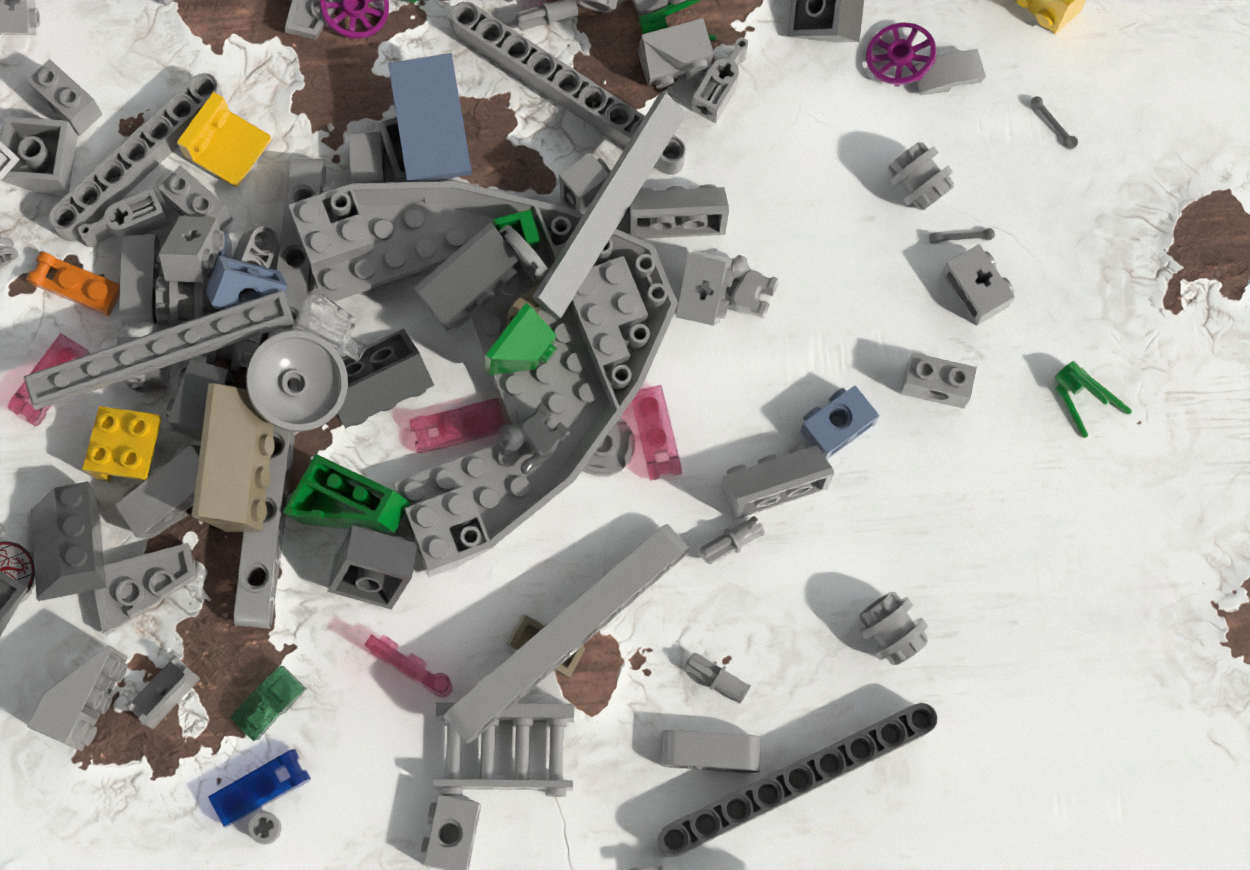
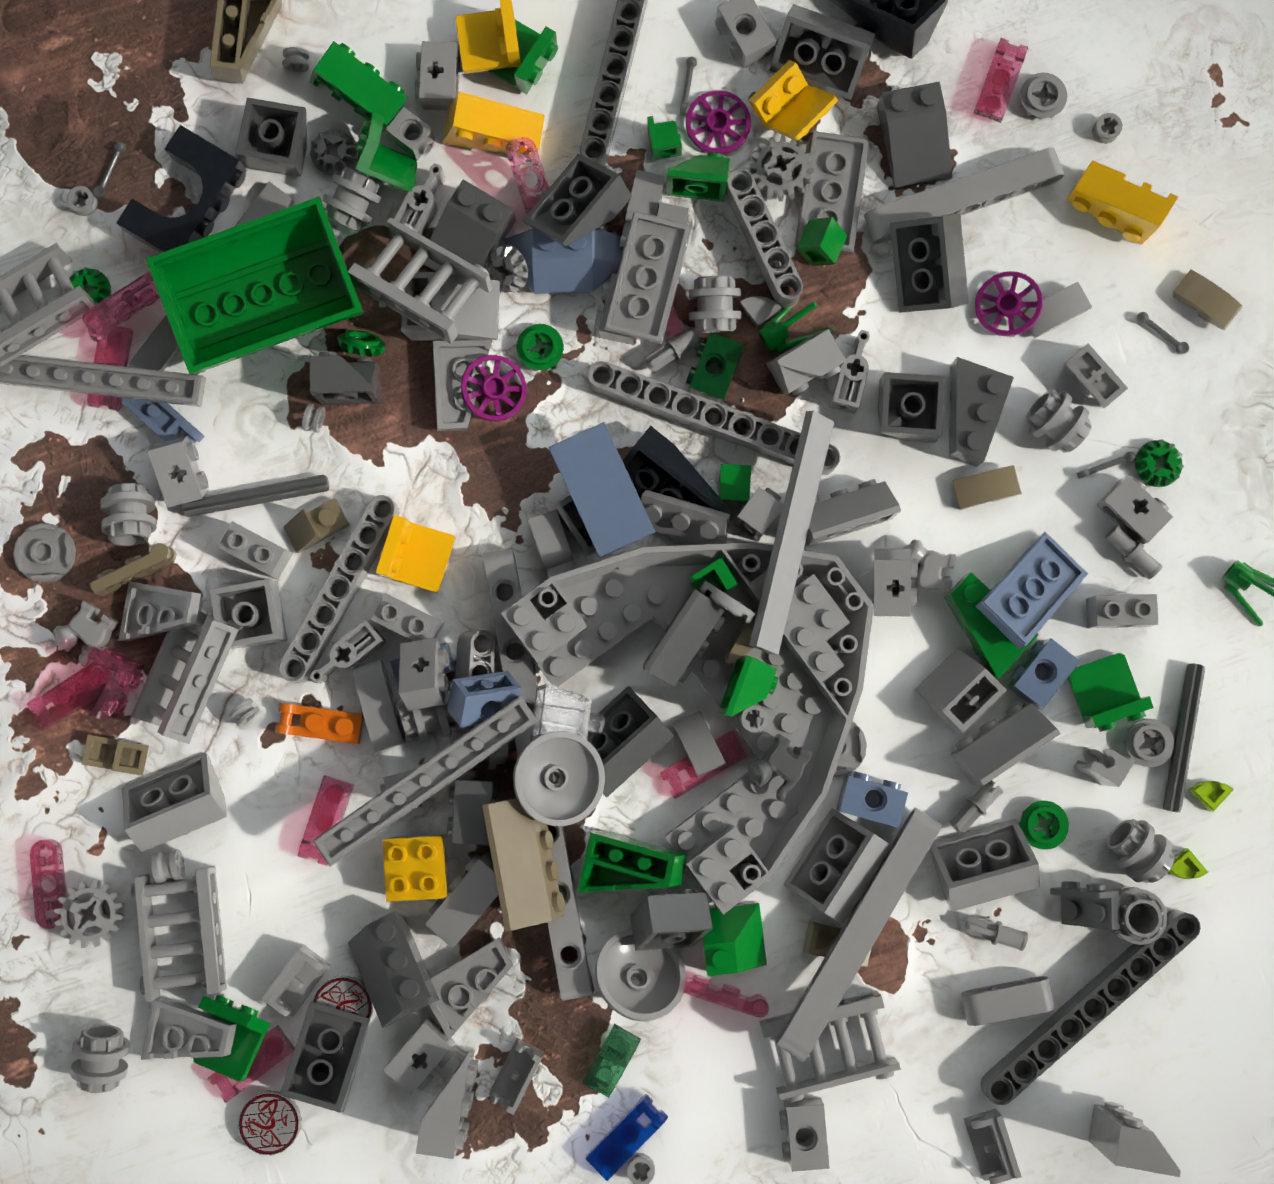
camera: 10 degrees left, 10 degrees up
clear pink plate [631,385,682,481] -> none
none -> dark grey axle [181,475,329,517]
none -> dark tan slope [283,498,350,553]
none -> light grey brick [383,1018,455,1096]
none -> light grey dish [595,929,686,1022]
none -> black wedge [623,425,734,520]
none -> light grey wing [641,490,730,546]
none -> light grey slope [673,711,726,777]
none -> dark green brick [686,332,744,404]
none -> green slope [702,903,767,976]
none -> green panel [719,464,751,505]
none -> light grey bush [739,705,768,733]
none -> light grey slope [783,808,892,925]
none -> sand blue brick [836,771,908,828]
none -> dark grey slope [878,372,945,443]
none -> light grey slope [914,648,1007,733]
none -> light grey slope [930,819,1040,912]
none -> green wedge [944,572,1039,679]
none -> dark grey wedge [949,357,1014,467]
none -> dark tan slope [952,465,1022,510]
none -> sand blue tile [976,532,1088,650]
none -> green gear [1019,800,1069,850]
none -> dark grey bracket [1050,881,1120,930]
none -> light grey hinge [1064,343,1128,408]
none -> green bracket [1068,653,1154,732]
none -> light grey hinge [1074,749,1136,787]
none -> light grey pin [1105,525,1162,580]
none -> light grey piece [1109,887,1167,945]
none -> light grey gear [1124,719,1174,767]
none -> green gear [1135,439,1184,487]
none -> dark grey axle [1163,663,1205,813]
none -> lime tile [1168,848,1208,879]
none -> dark tan slope [1173,269,1242,330]
none -> lime tile [1188,781,1234,812]

